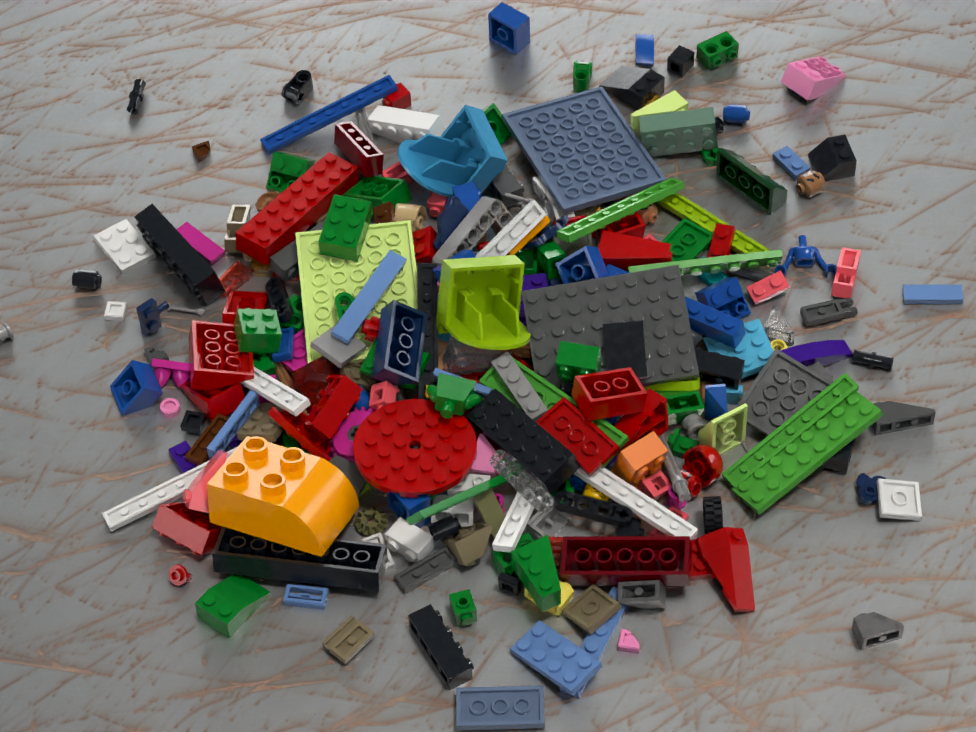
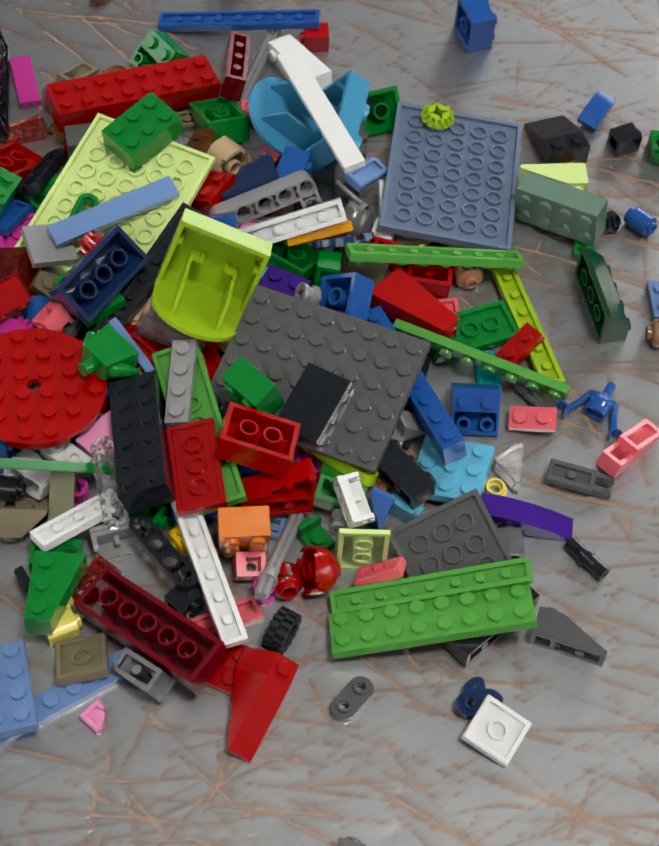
camera: 25 degrees right, 5 degrees up
green piece [573,60,593,93] -> none
none -> white tile [277,48,366,173]
none -> light grey wheel [294,282,321,305]
none -> dark grey plate [331,676,374,723]
none -> white hinge [332,472,375,529]
none -> medium blue tile [343,157,388,193]
none -> coral plate [354,556,407,586]
none -> lime gear [421,101,455,130]

